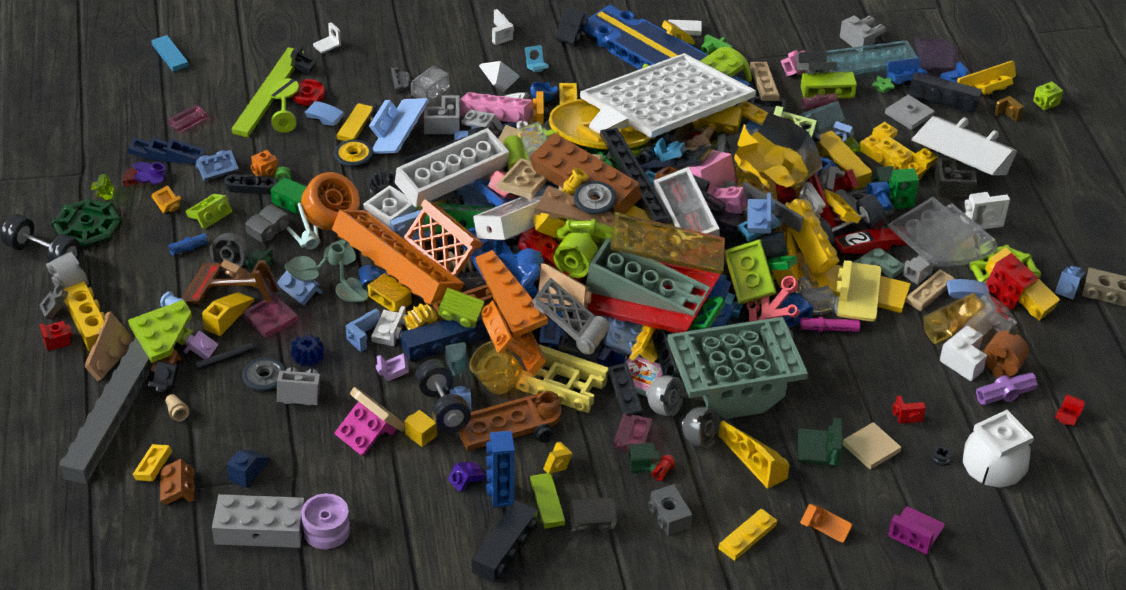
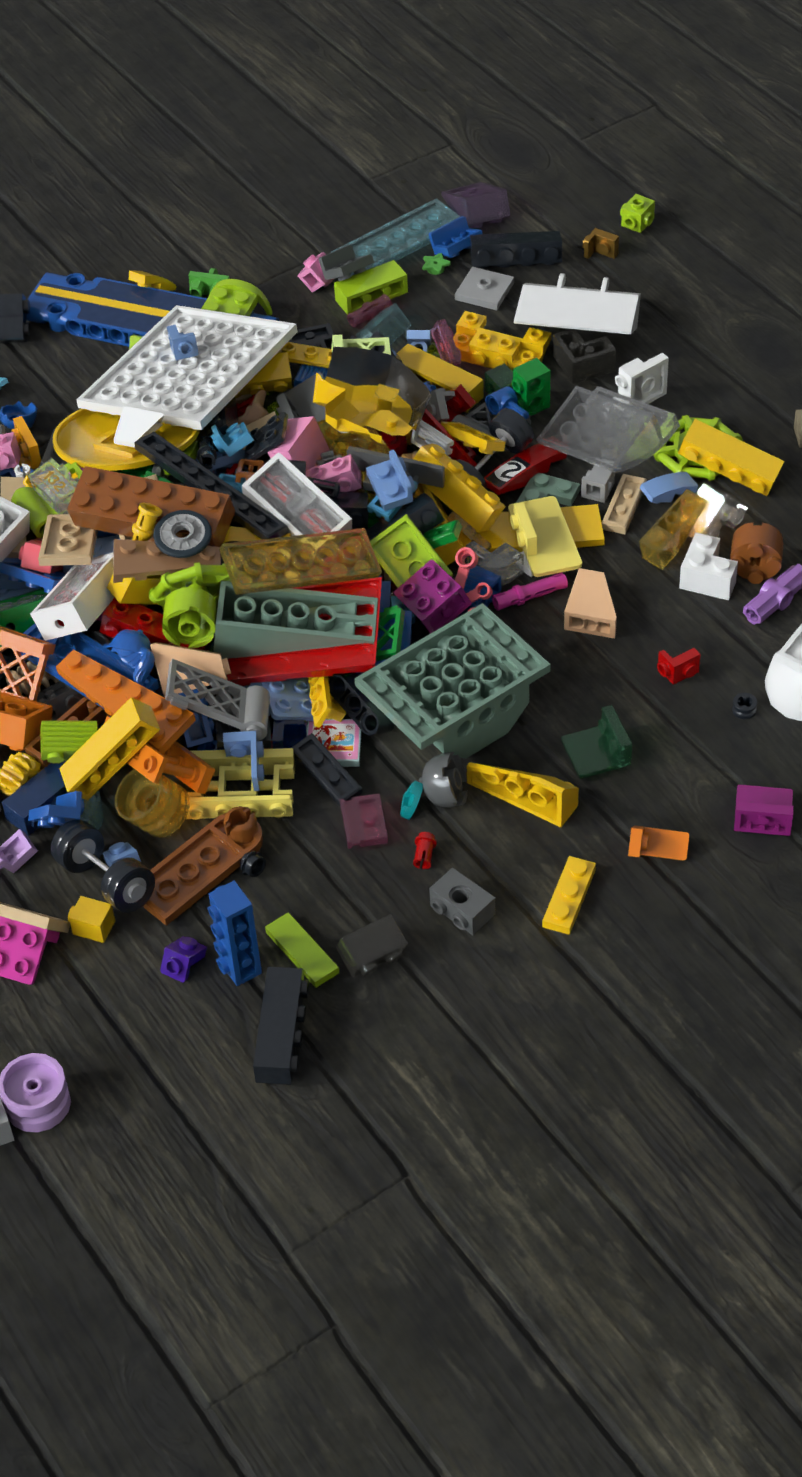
camera: 20 degrees left, 5 degrees up
yellow bracket [543,442,573,474] -> none
yellow plate [559,83,577,104] -> none
clear green brick [628,442,660,473] -> none
light grey cylinder [646,376,684,416] -> none
white tile [668,20,701,36] -> none
tan tile [750,62,779,101] -> none
light grey brick [840,15,886,54] -> none
tan tile [842,422,901,470] -> none
blue bracket [940,62,969,83] -> none
yellow bracket [957,61,1016,95] -> none
red bracket [986,253,1039,310] -> none
medium blue bracket [1055,266,1085,299] -> none
none -> blue bracket [28,791,84,828]
none -> yellow brick [59,697,160,800]
none -> medium blue bracket [166,324,199,361]
none -> medium blue bracket [223,731,264,791]
none -> magenta bracket [394,559,472,634]
none -> teal tile [400,781,423,820]
none -> clear pink plate [430,319,461,367]
none -> light nougat slope [564,568,617,639]

